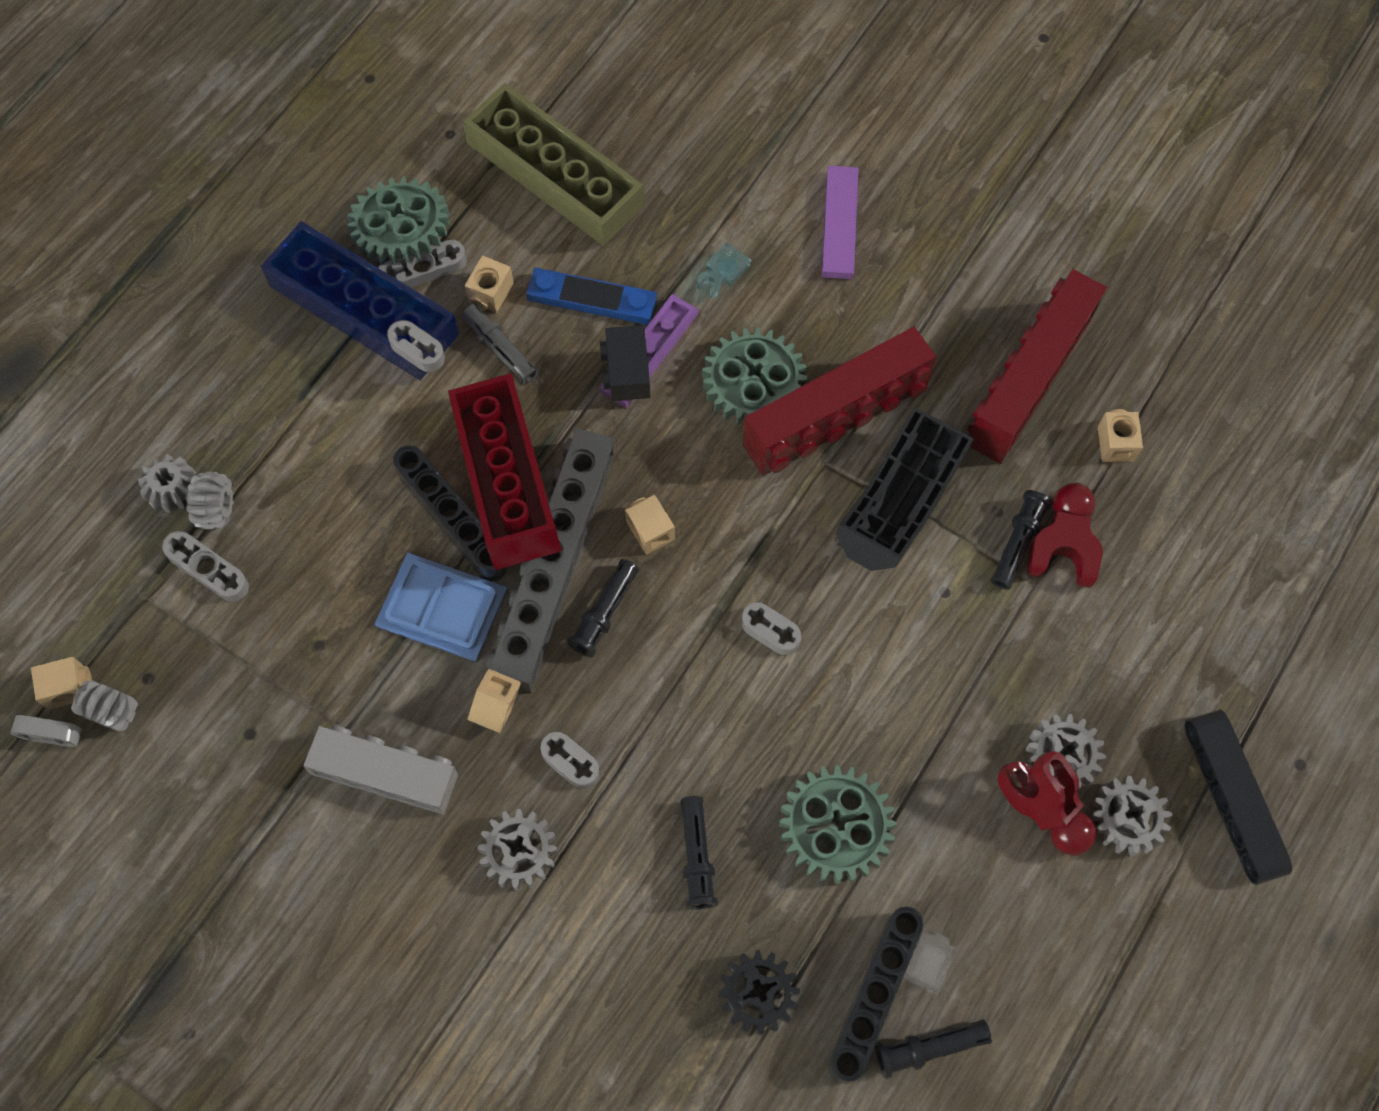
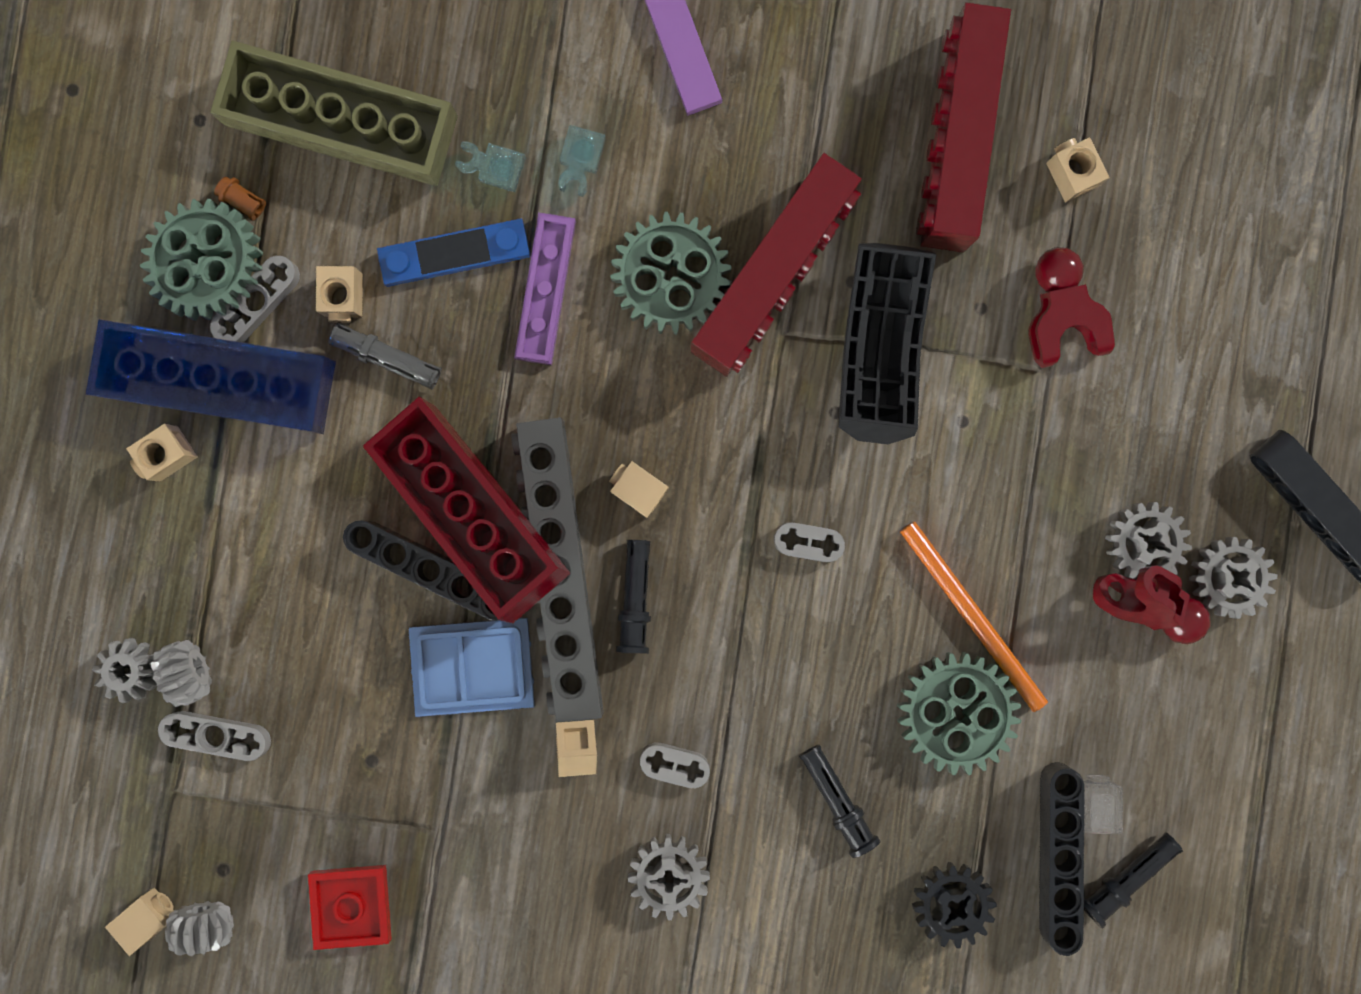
camera: 25 degrees left, 20 degrees up
light grey beam [10,715,82,747] -> none
light grey brick [303,725,458,815] -> none
light grey beam [387,321,445,372] -> none
black brick [600,325,651,401] -> none
black pin [990,490,1053,590] -> none
none -> tan brick [126,424,198,481]
none -> dark orange pin [214,176,266,221]
none -> red plate [308,865,392,950]
none -> clear light blue plate [455,141,526,192]
none -> orange piece [900,521,1048,712]

